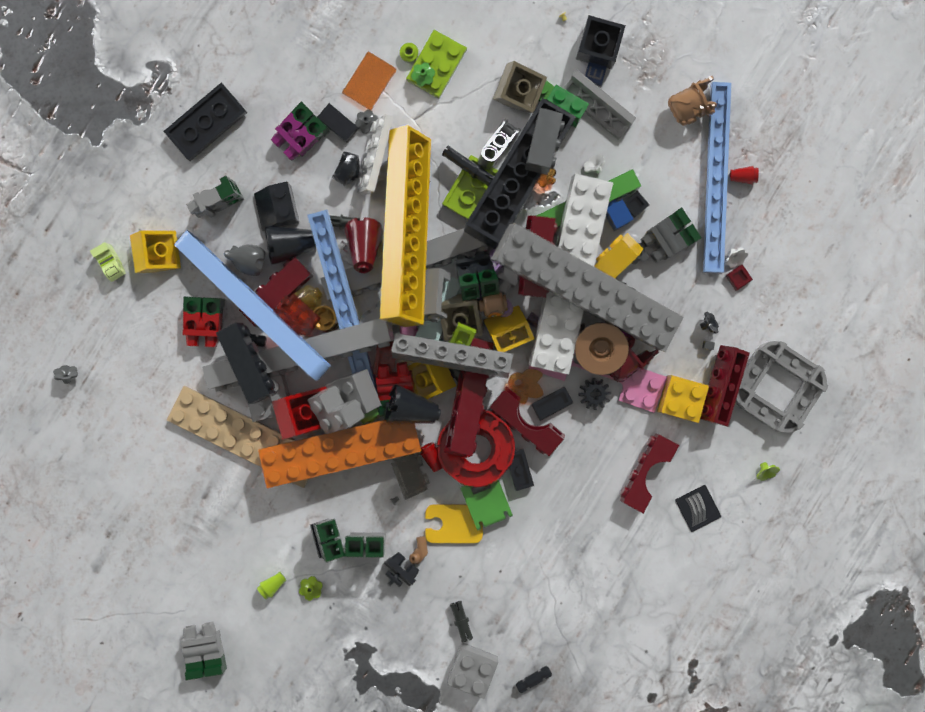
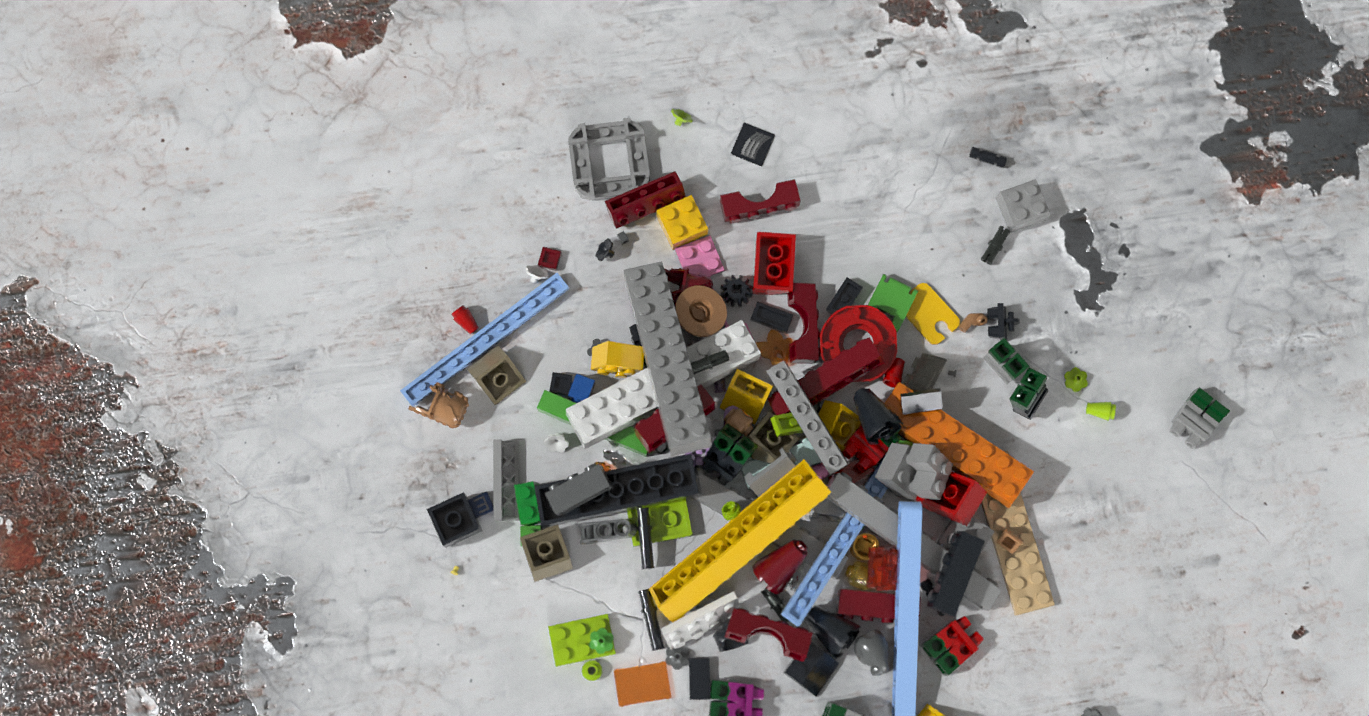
camera: 130 degrees left, 10 degrees down
dark grey hips [640,207,702,262] -> none
none -> dark tan slope [467,345,526,405]
none -> black pin [638,589,665,651]
none -> pearl dark grey axle [690,350,729,375]
none -> lime plate [721,501,741,520]
none -> dark red arch [725,608,813,662]
none -> red slope [752,232,796,295]
none -> tile [900,388,943,415]
none -> medium nougat slope [996,528,1024,554]

